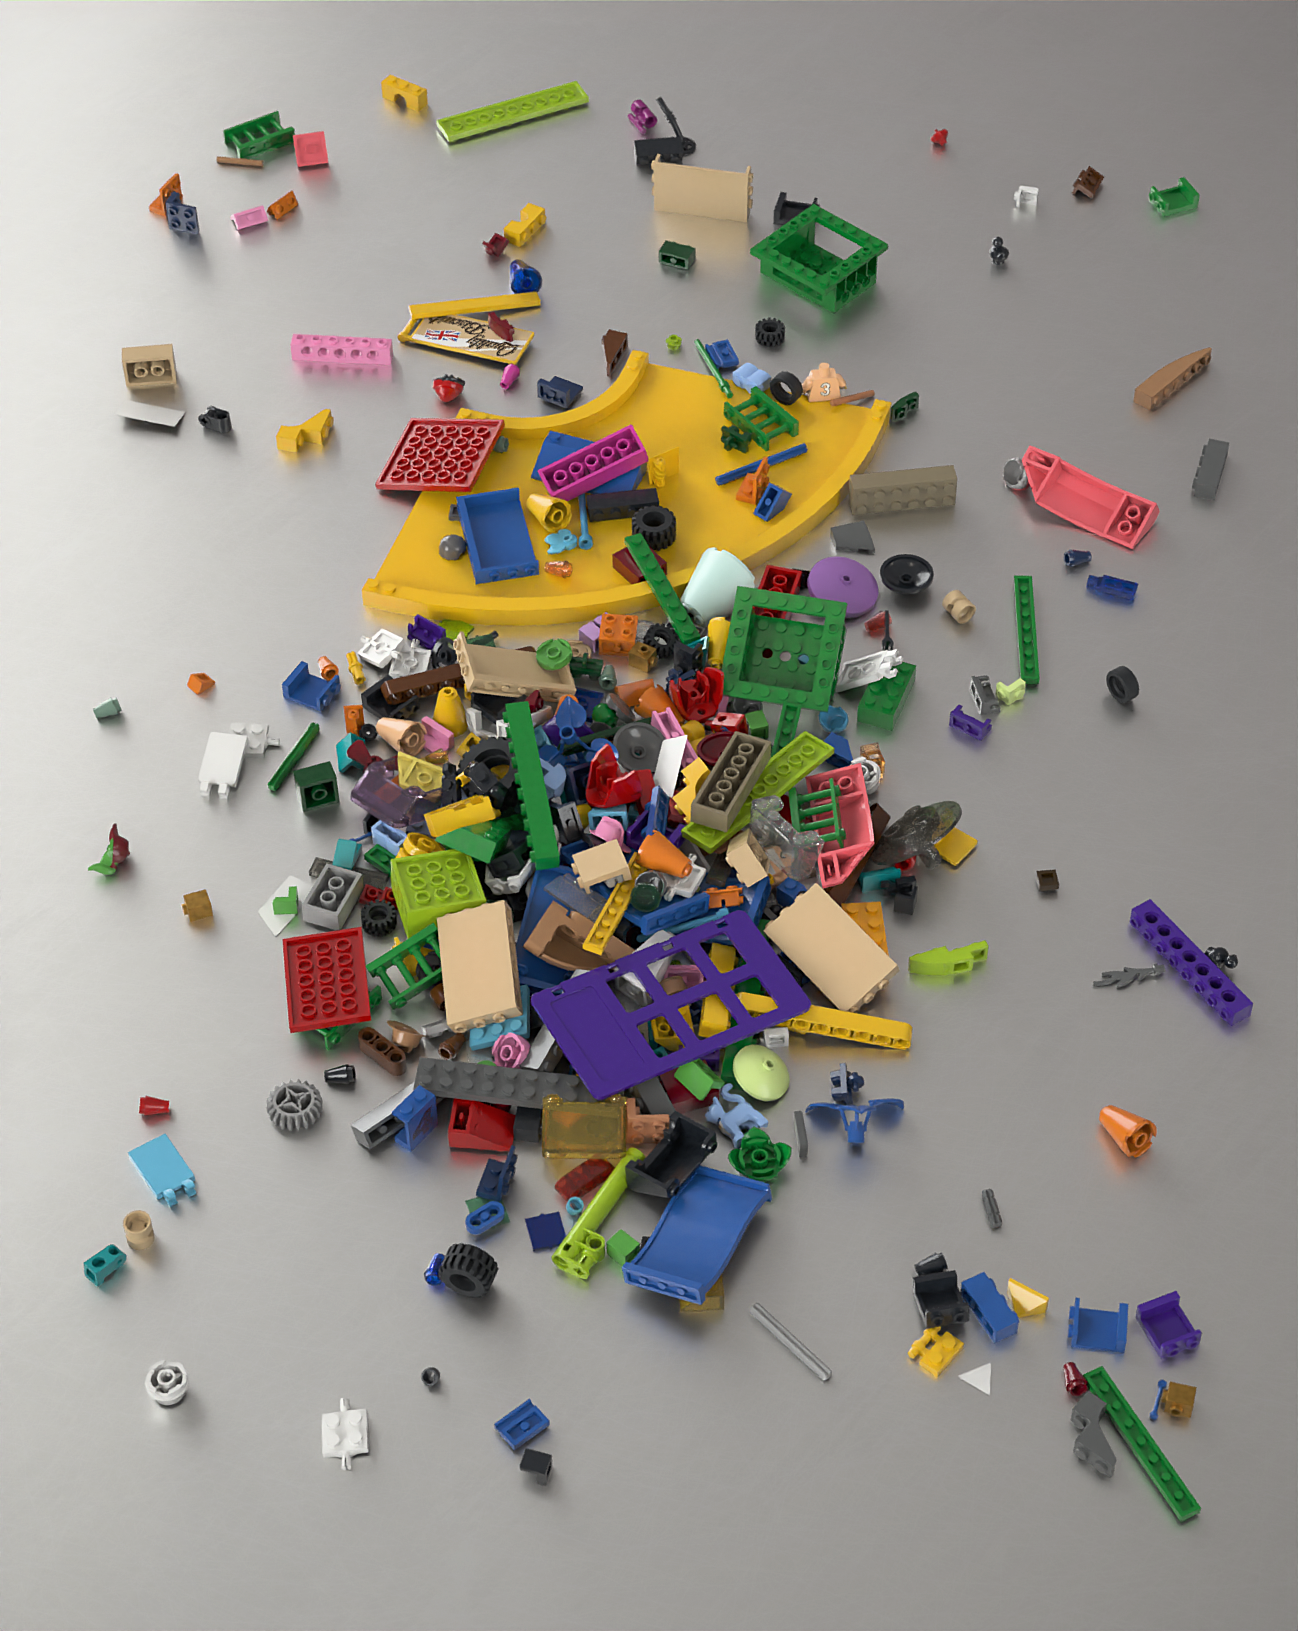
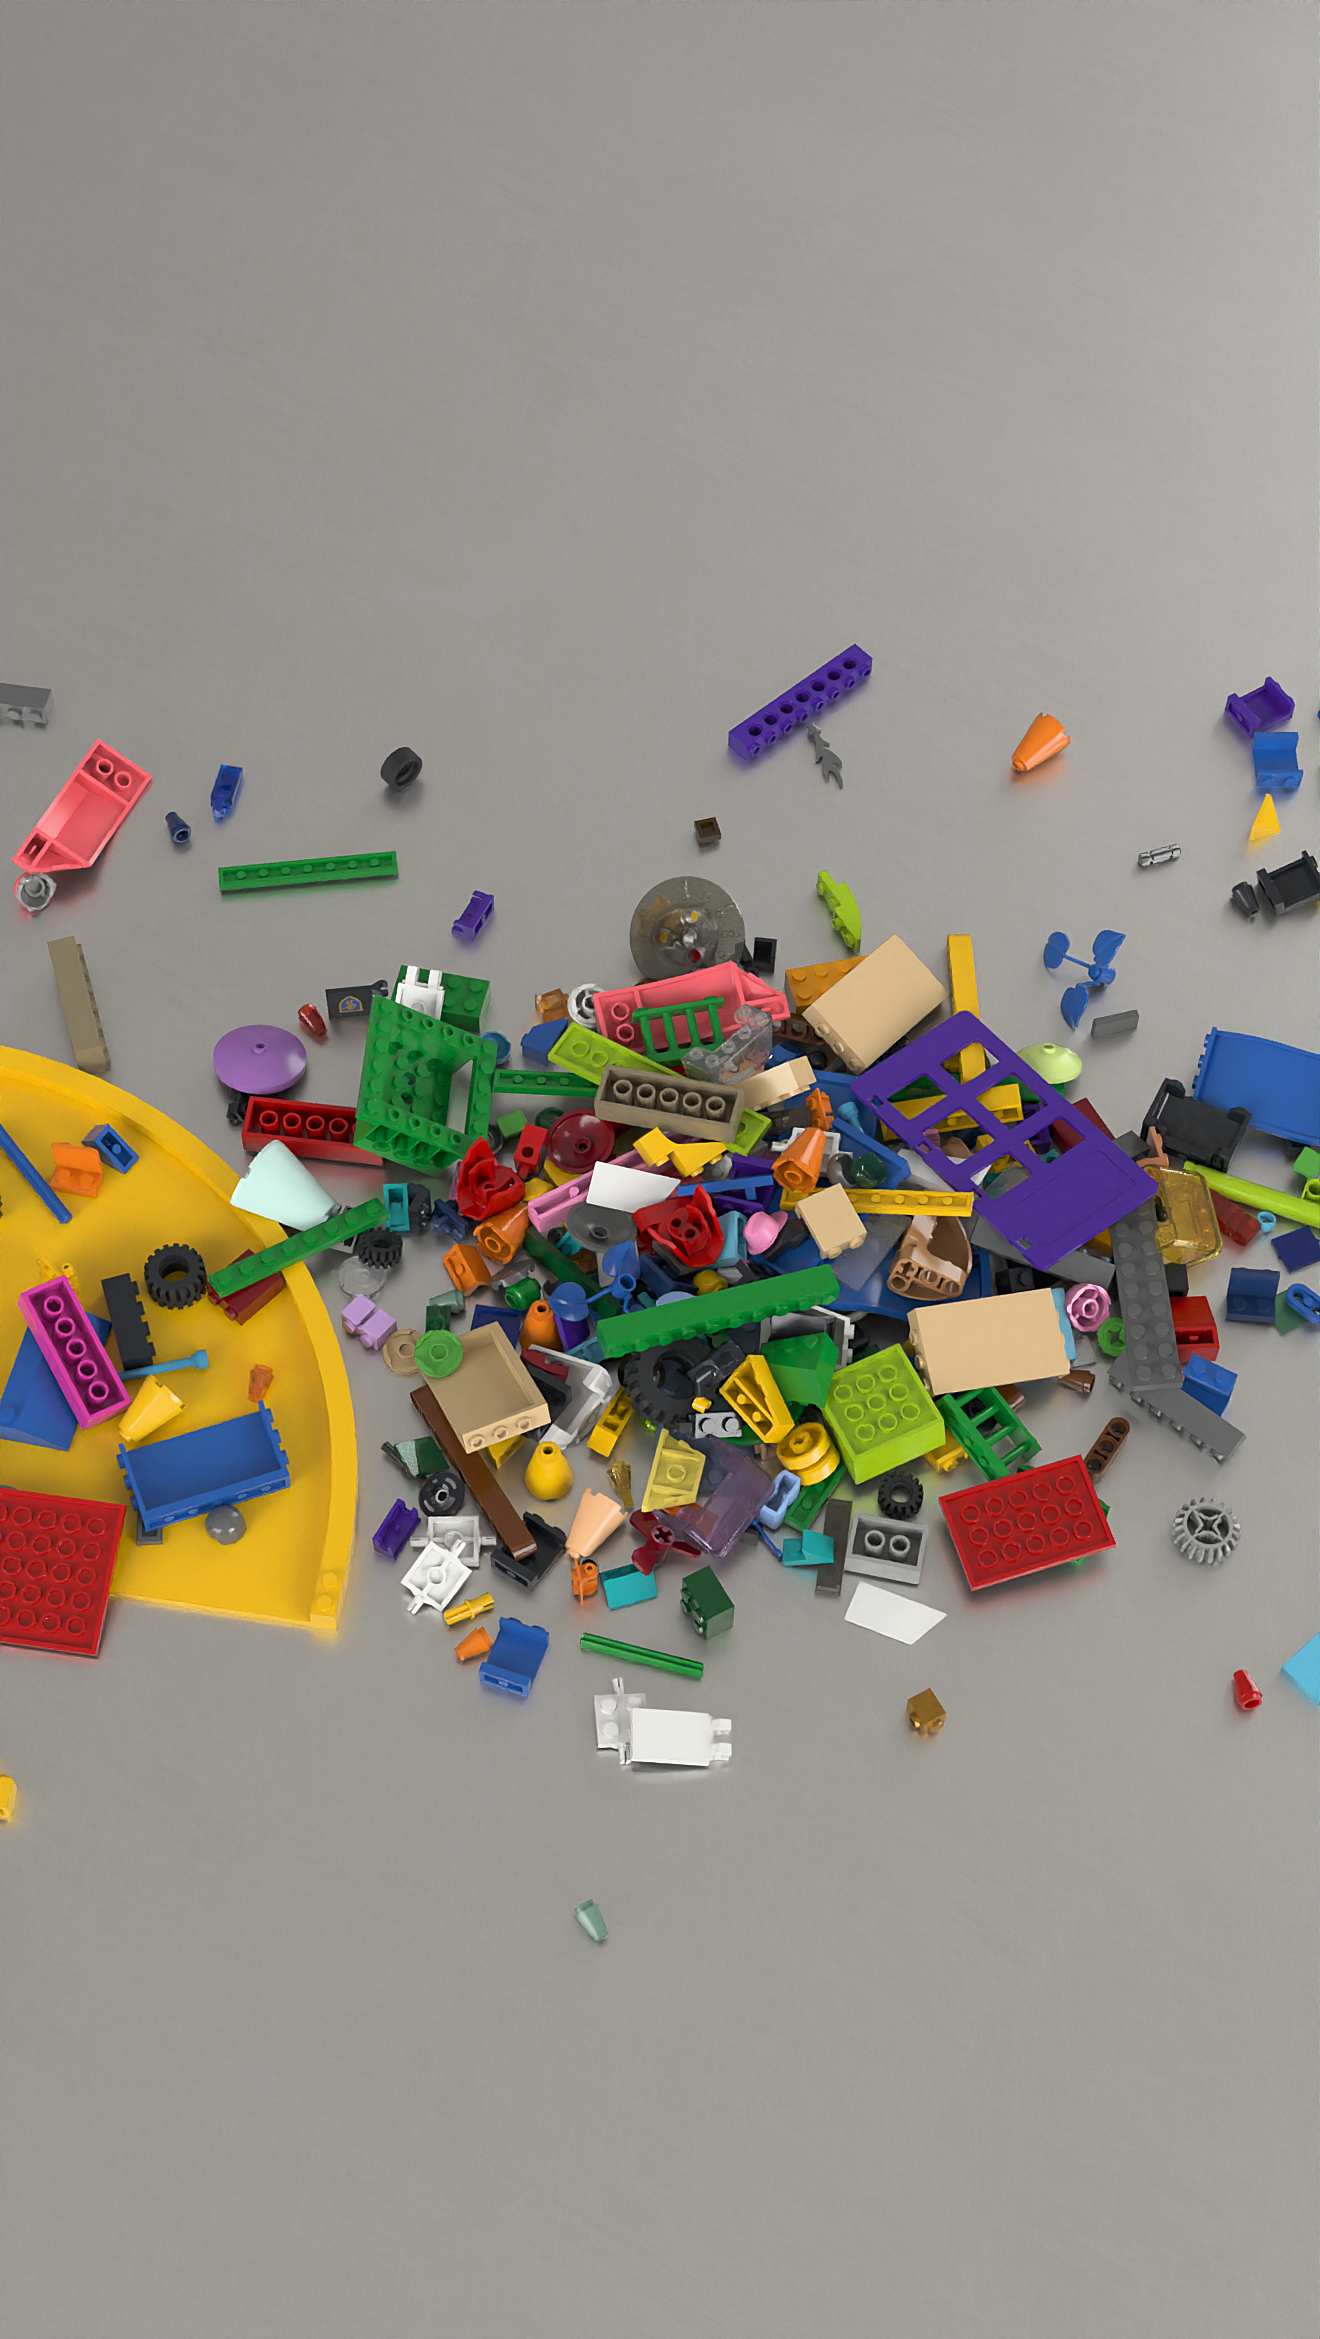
camera: 100 degrees left, 10 degrees up
hair [88,823,130,875] -> none
orange slope [187,673,215,694] -> none
bright green panel [272,886,299,915] -> none
black cone [324,1064,356,1084] -> none
red slope [358,884,398,910] -> none
medium nougat piece [387,1020,425,1053] -> none
bright pink panel [421,716,455,758] -> none
light grey plate [421,1018,452,1038] -> none
clear neon green piece [438,619,474,644] -> none
medium azure plate [544,529,577,554] -> none
orange bracket [599,614,638,656] -> none
pearl gold brick [628,641,658,673] -> none
bright green panel [674,1058,725,1100] -> none
light blue animal [704,1083,768,1149] -> none
yellow cone [708,617,731,670] -> none
green brick [728,1126,792,1182] -> none
dark grey slope [830,520,875,553] -> none
dark blue hips [830,1062,864,1105] -> none
black dish [880,554,934,594] -> none
tan wheel [942,590,976,624] -> none
blue brick [960,1272,1019,1344] -> none
dark grey hinge [970,675,1001,715] -> none
yellowish green bracket [995,678,1026,705] -> none
black animal [1204,947,1238,969] -> none

